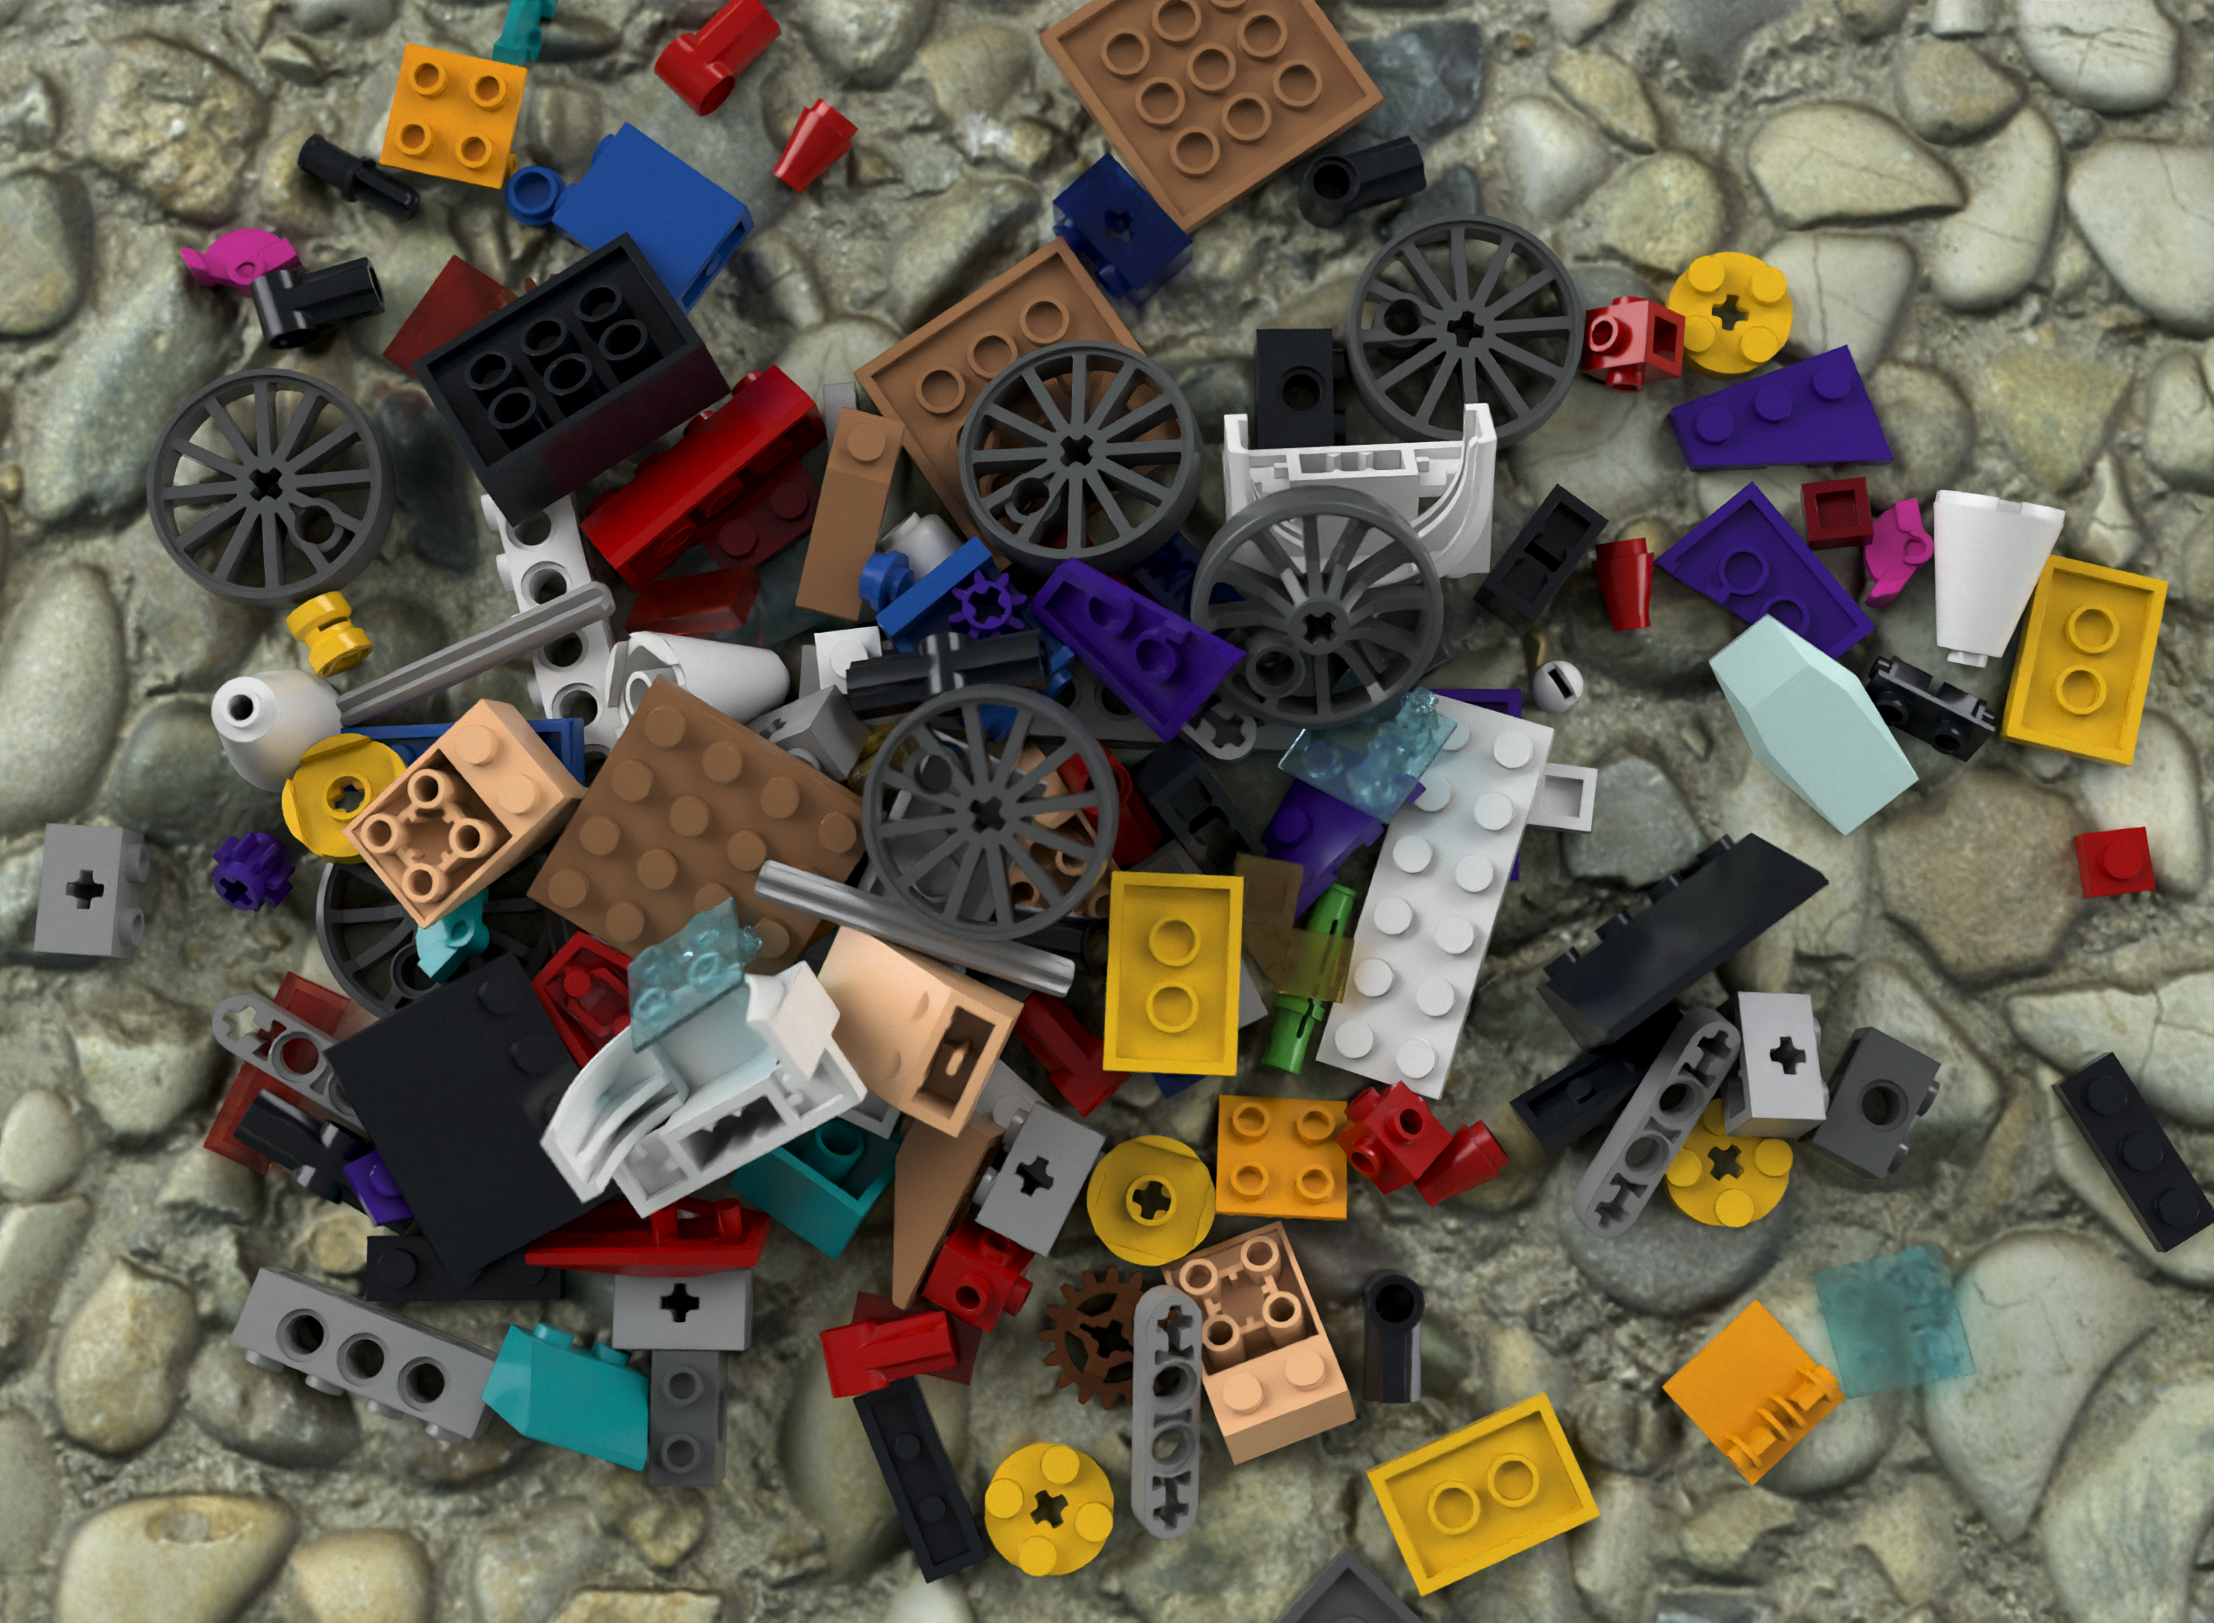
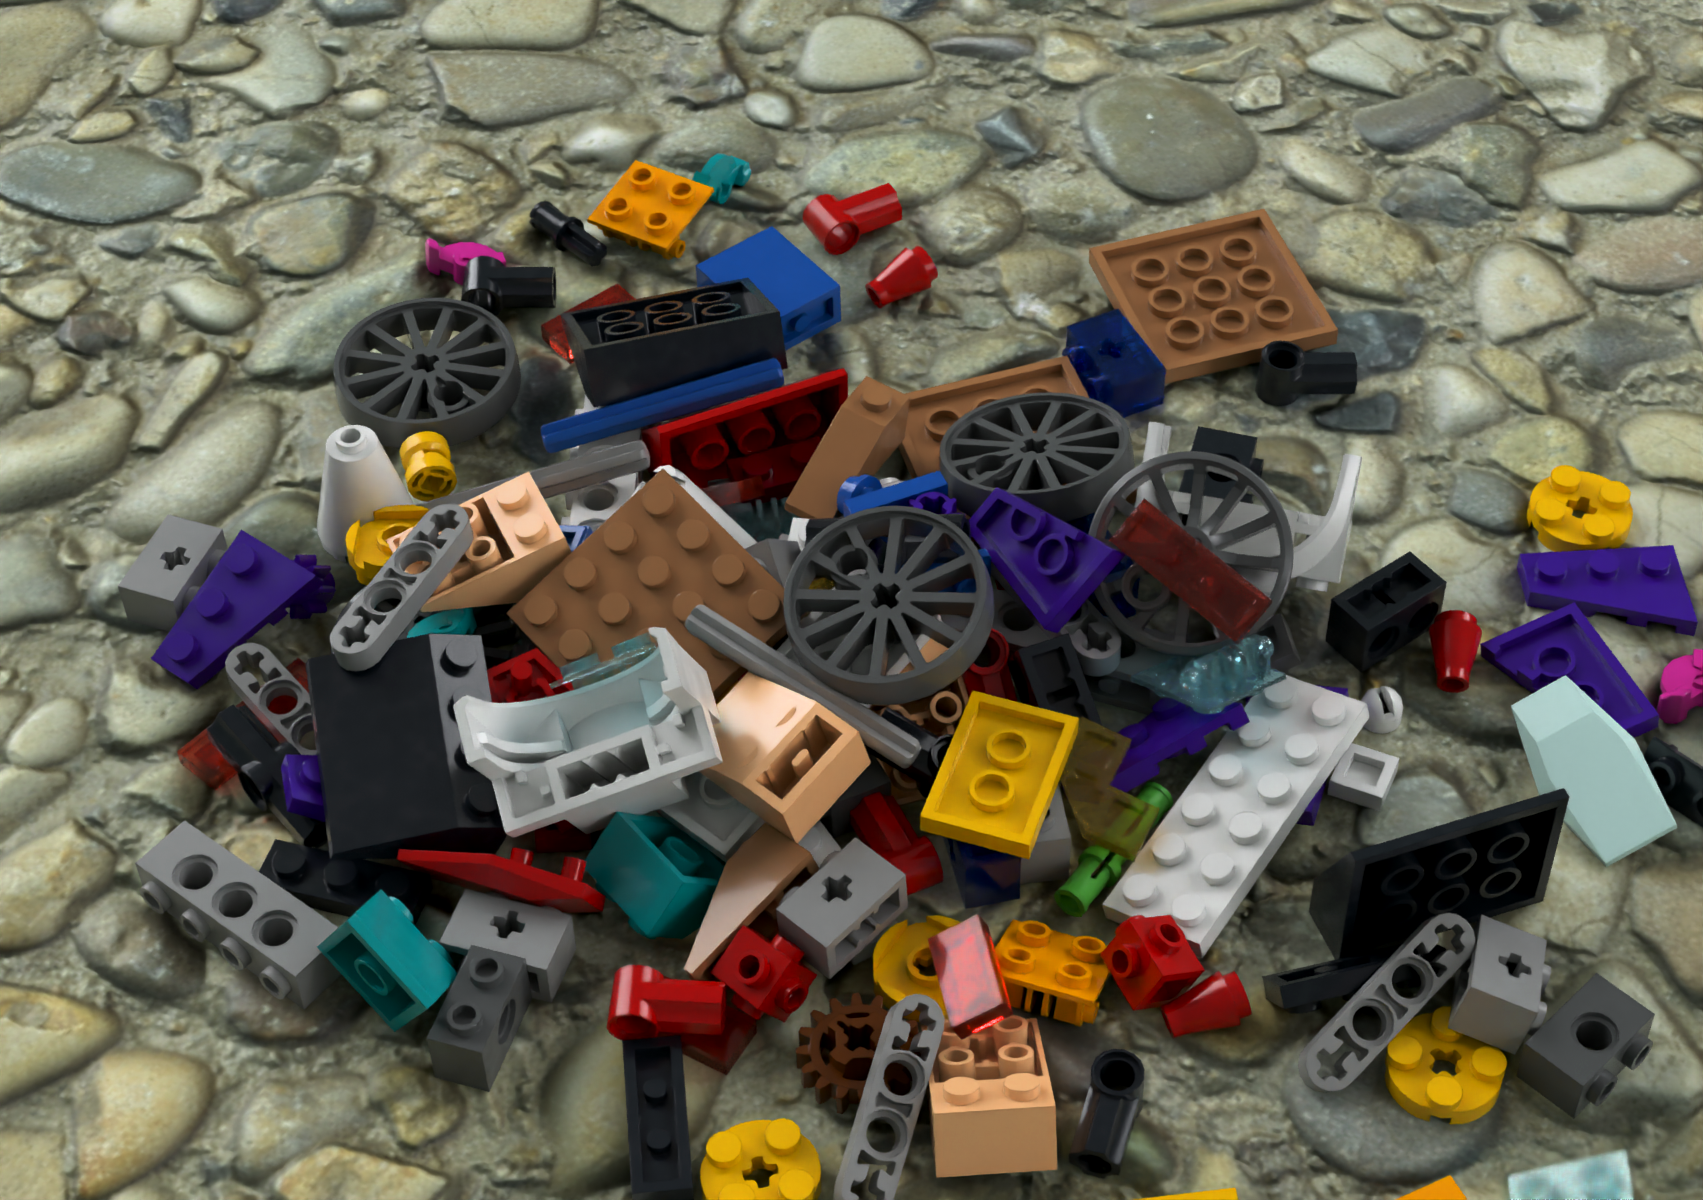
camera: 15 degrees right, 35 degrees down
blue plate [504,165,566,228] -> none
dark grey piece [1343,214,1584,451] -> none
red brick [1581,296,1686,393] -> none
dark red plate [1800,477,1874,551] -> none
none -> dark purple wing [151,530,325,689]
none -> light grey beam [330,504,473,671]
none -> blue axle [541,358,784,453]
none -> clear red tile [928,914,1013,1040]
none -> clear red tile [1109,498,1273,645]

